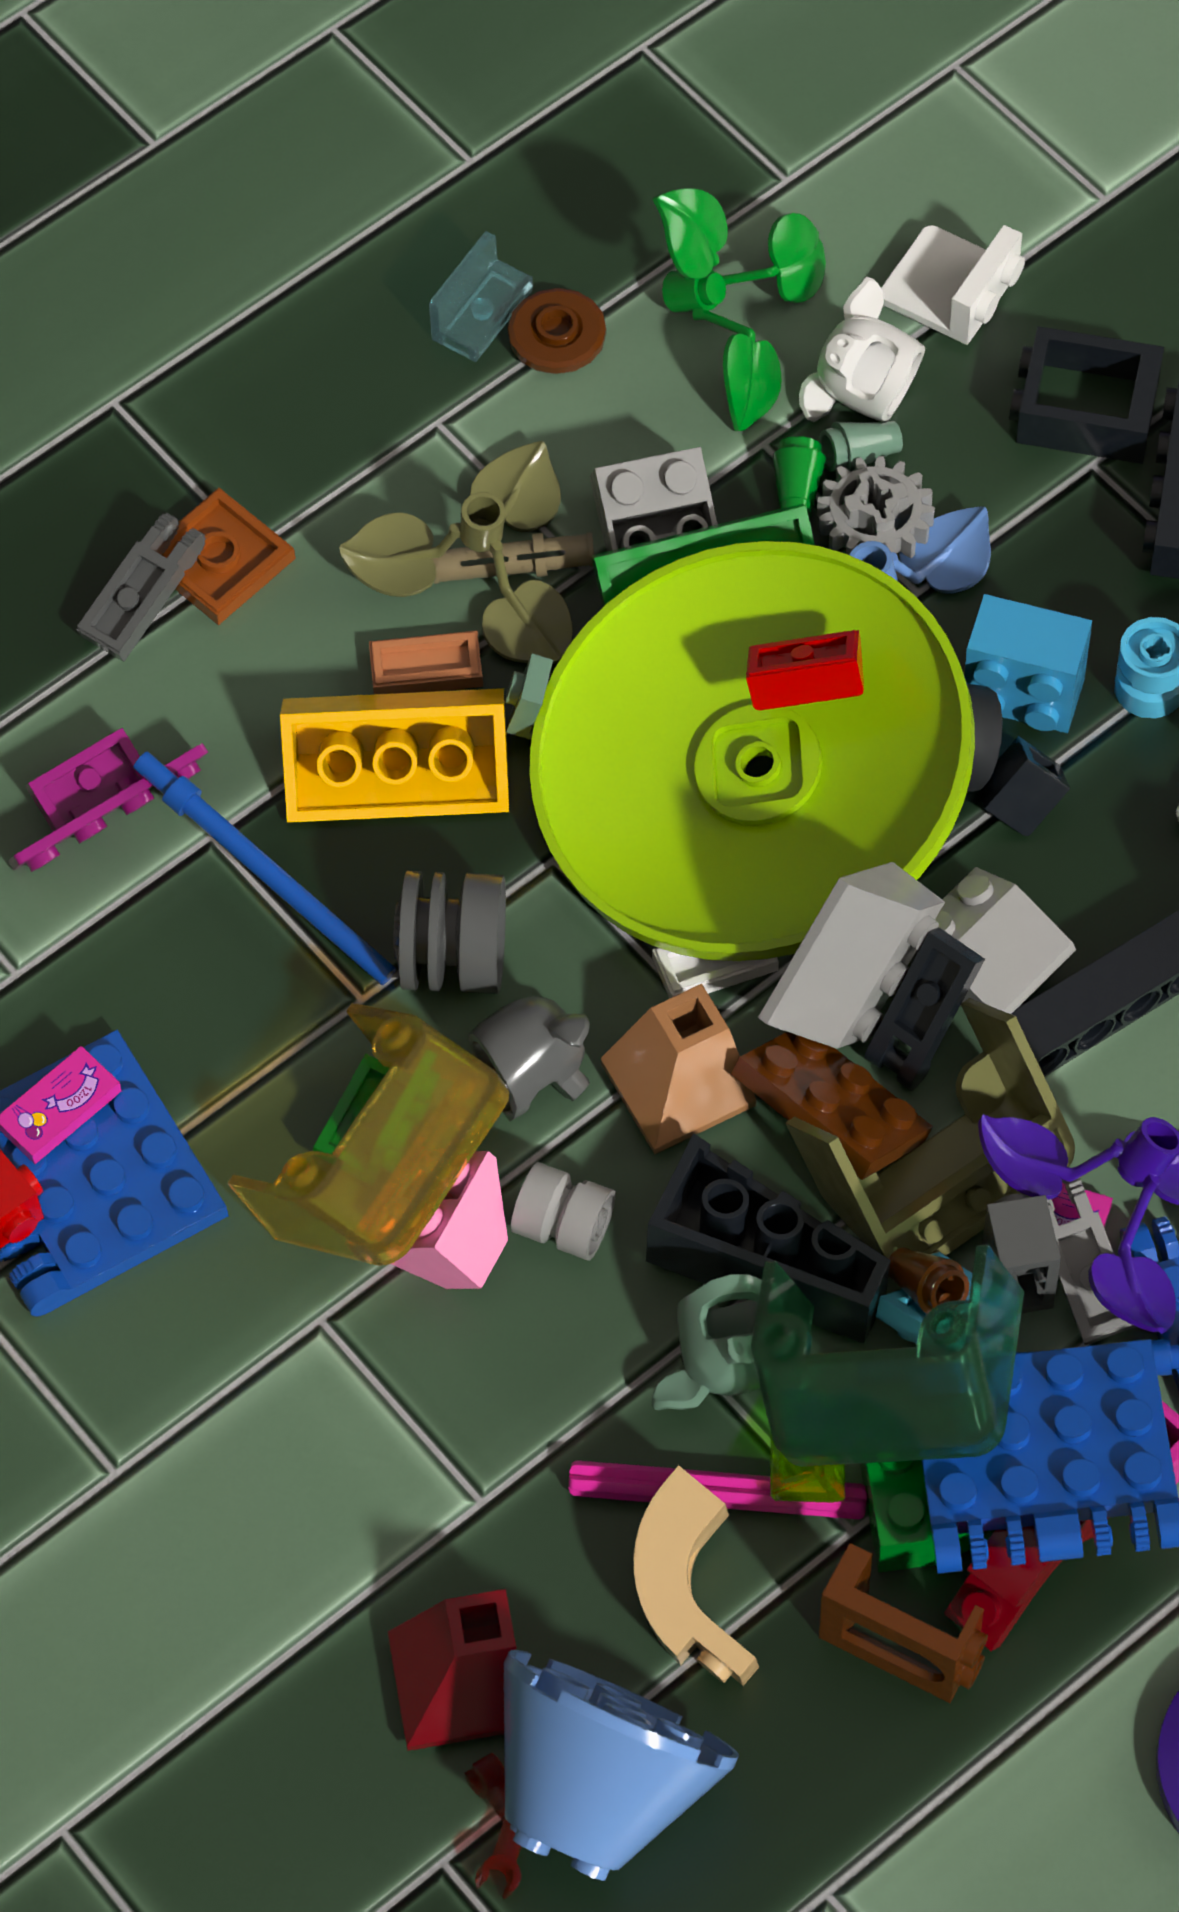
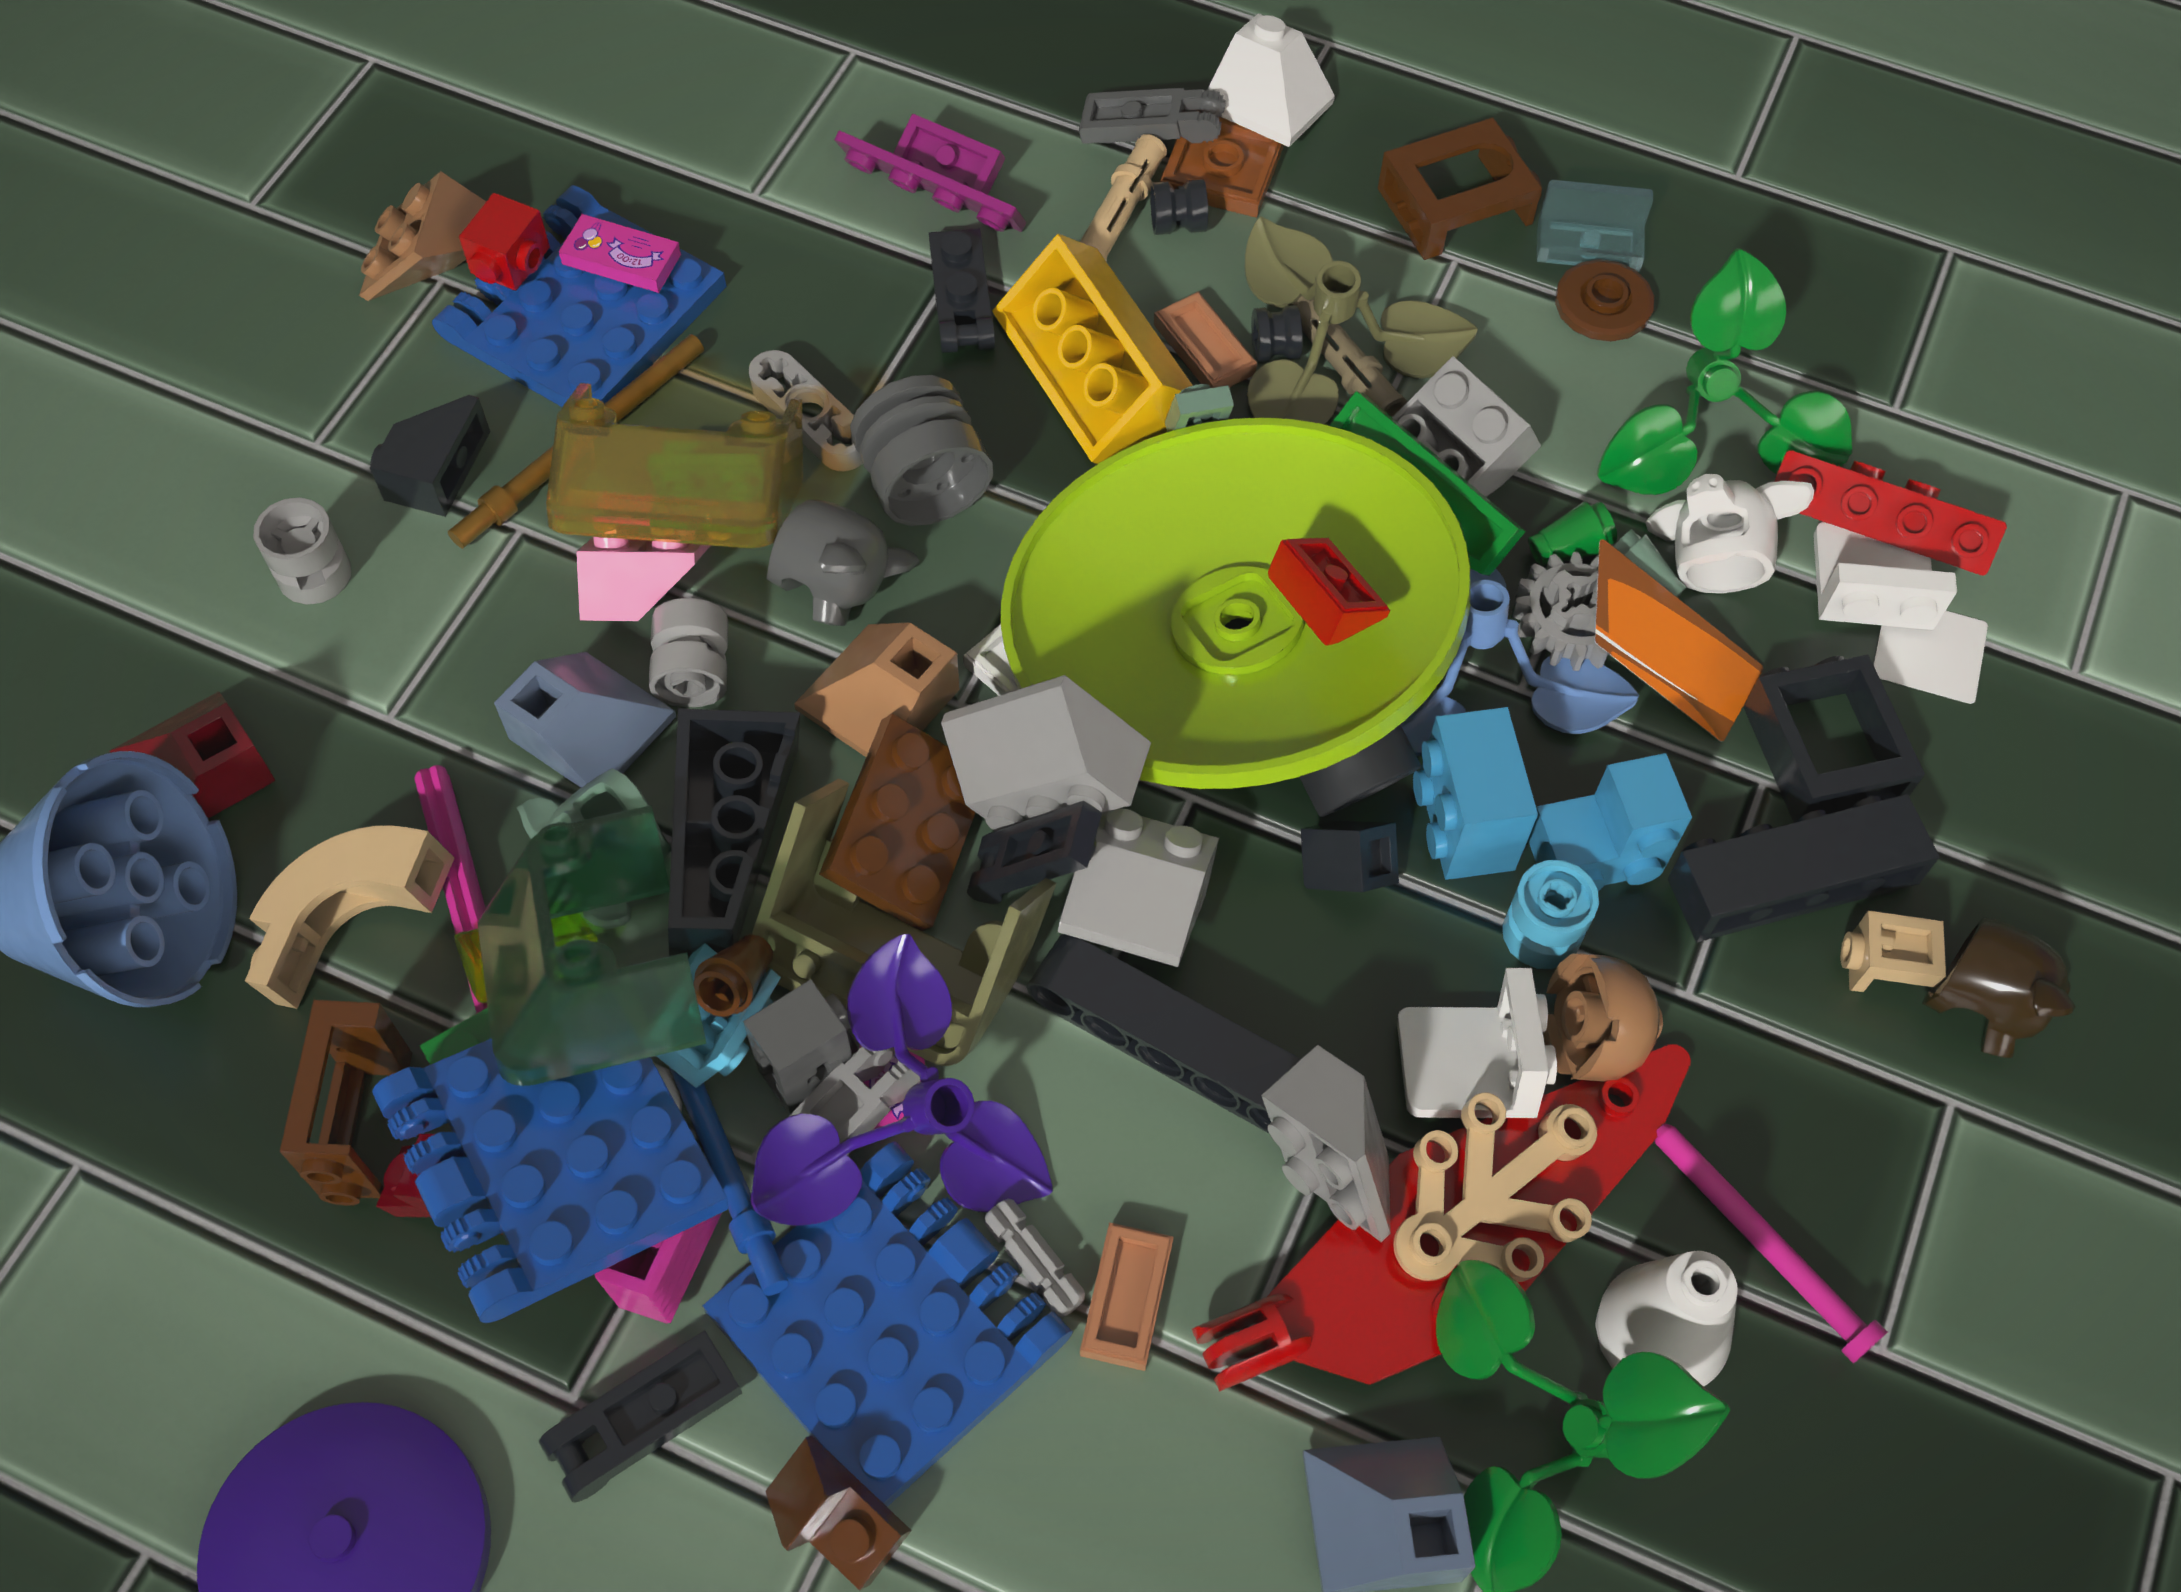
camera: 60 degrees right, 0 degrees up
blue bar [133,751,397,985] -> none
none -> light grey wheel [253,497,351,605]
none -> black slope [370,395,491,517]
none -> pearl gold bar [448,334,704,549]
none -> sand blue slope [494,652,676,788]
none -> light grey beam [749,350,863,471]
none -> black plate [929,228,995,353]
none -> tan pin [1080,134,1167,261]
none -> black wheel [1150,179,1208,235]
none -> white slope [1207,13,1335,147]
none -> black wheel [1251,305,1303,362]
none -> reddish brown panel [1378,117,1542,260]
none -> dark azure brick [1528,753,1692,891]
none -> orange sticker [1595,539,1764,742]
none -> red bracket [1774,450,2007,576]
none -> white sticker [1874,611,1988,704]

